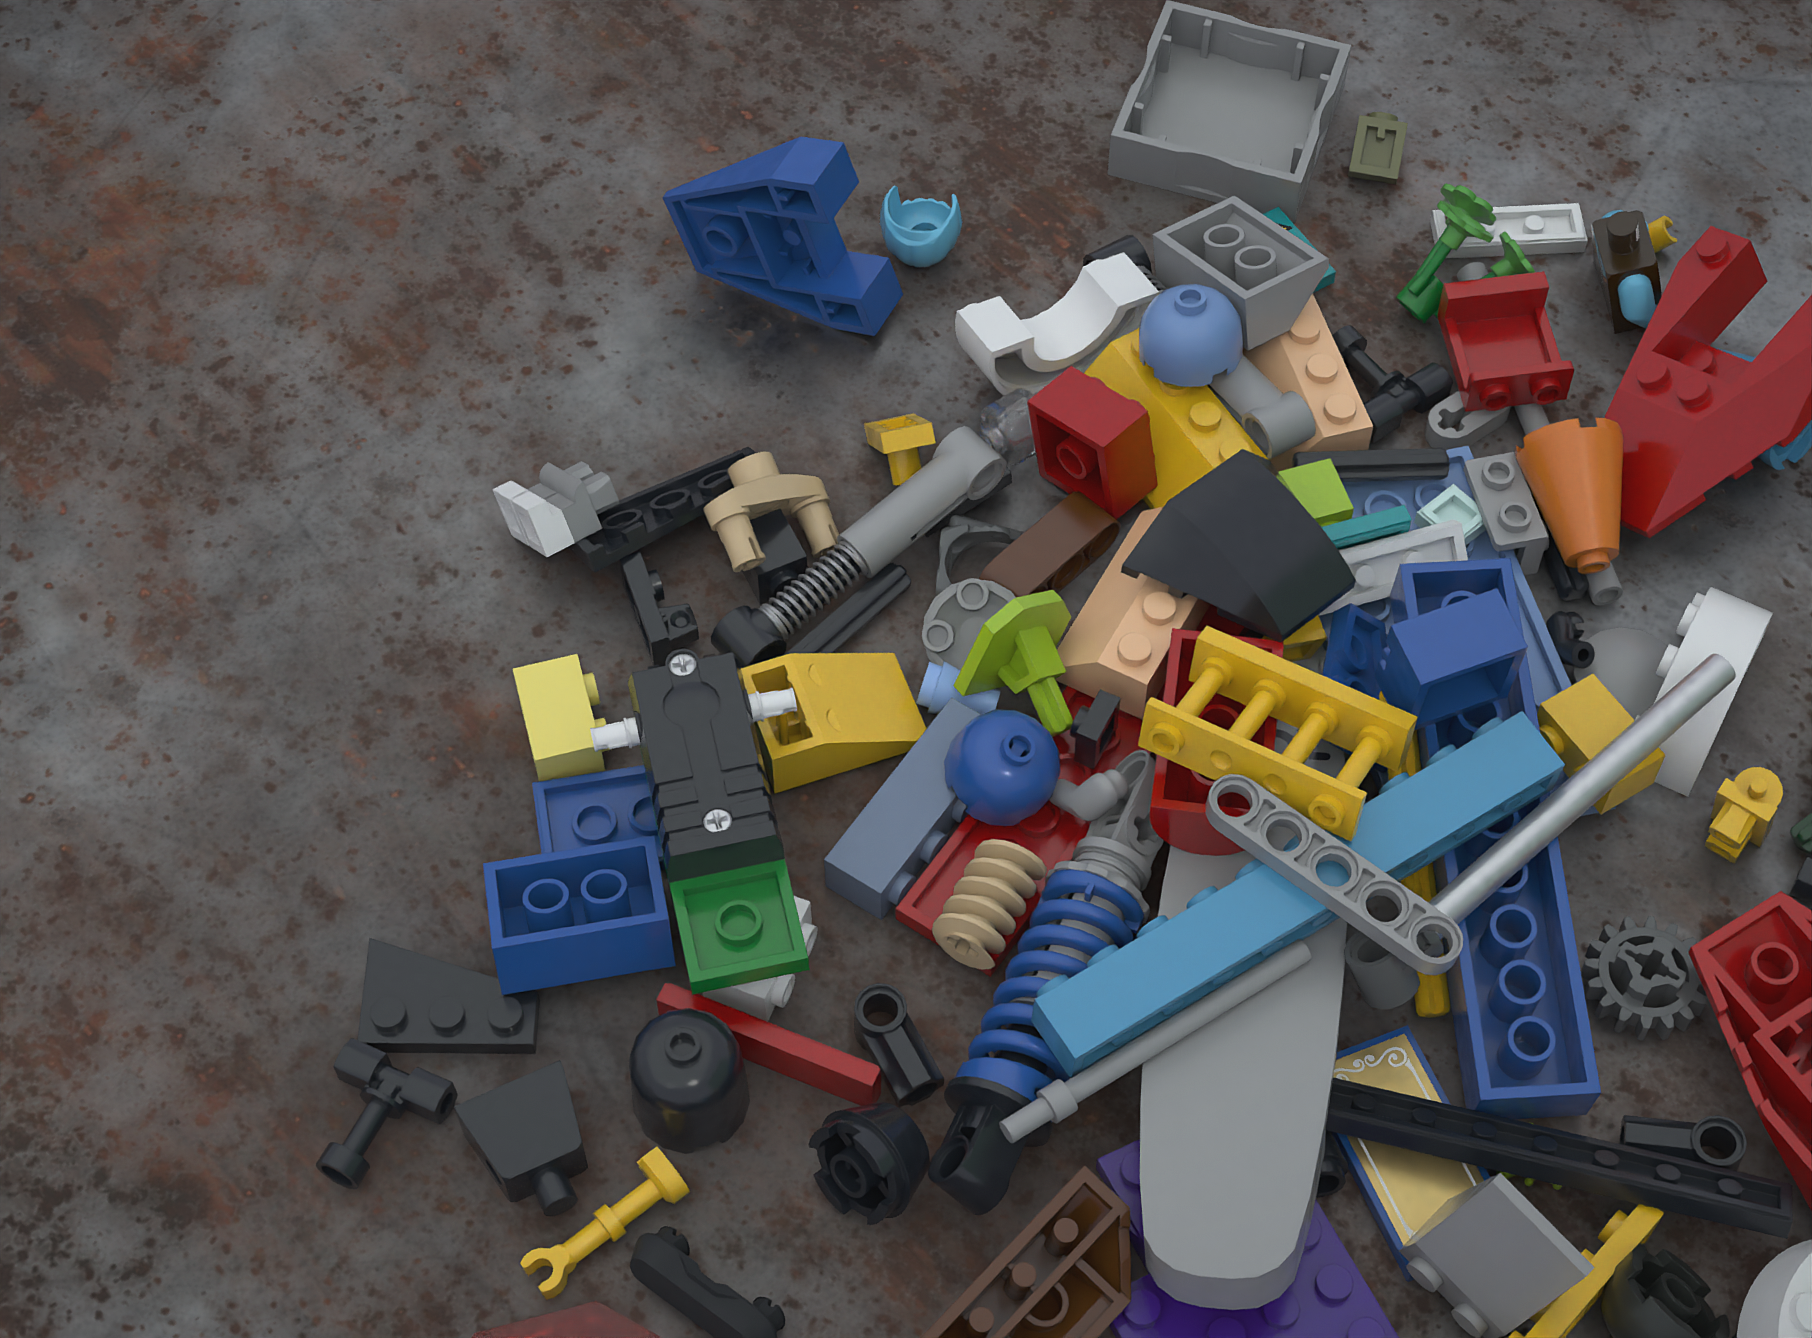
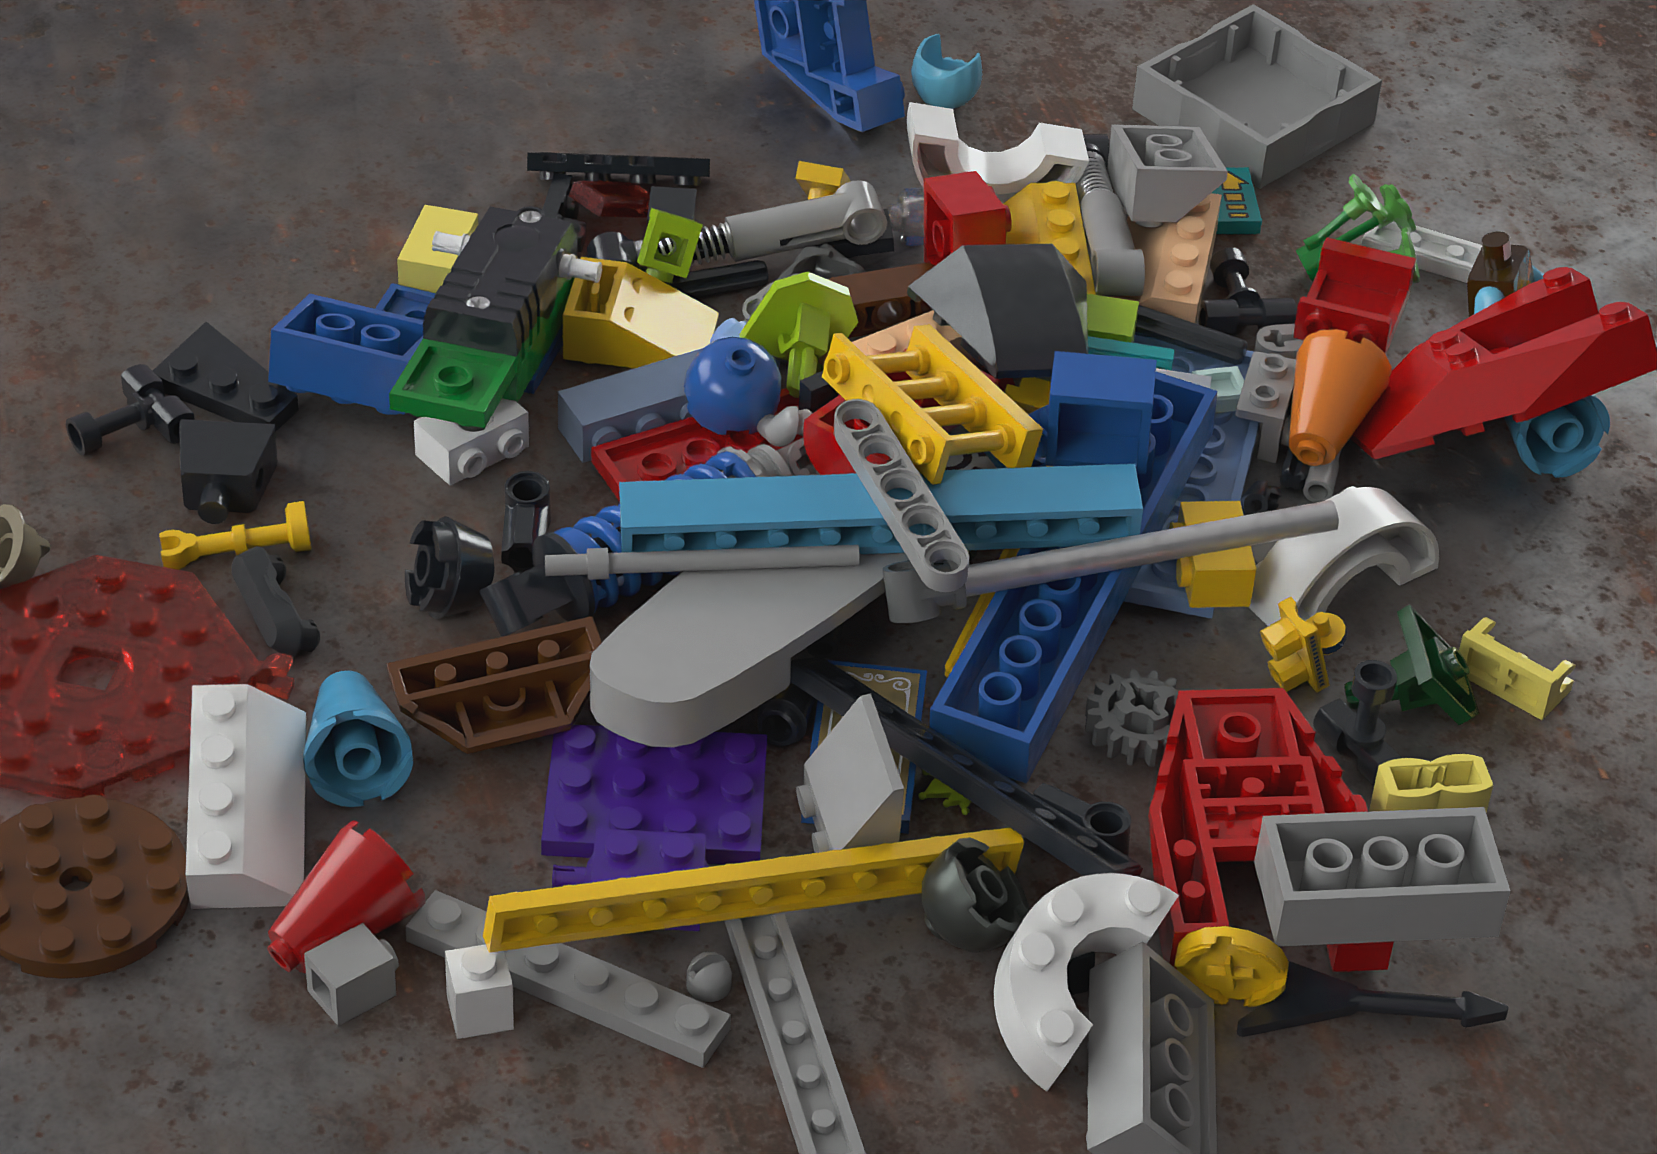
camera: 25 degrees right, 15 degrees down
hips [492,461,619,557] -> none
black cylinder [628,1008,750,1154] -> none
red tile [656,983,881,1106] -> none
tan connector [703,452,840,572] -> none
tan piece [932,839,1047,969] -> none
medium blue cylinder [1139,284,1243,387] -> none
olive bracket [1348,112,1408,185] -> none
none -> clear red tile [569,181,650,218]
none -> lime brick [637,208,703,283]

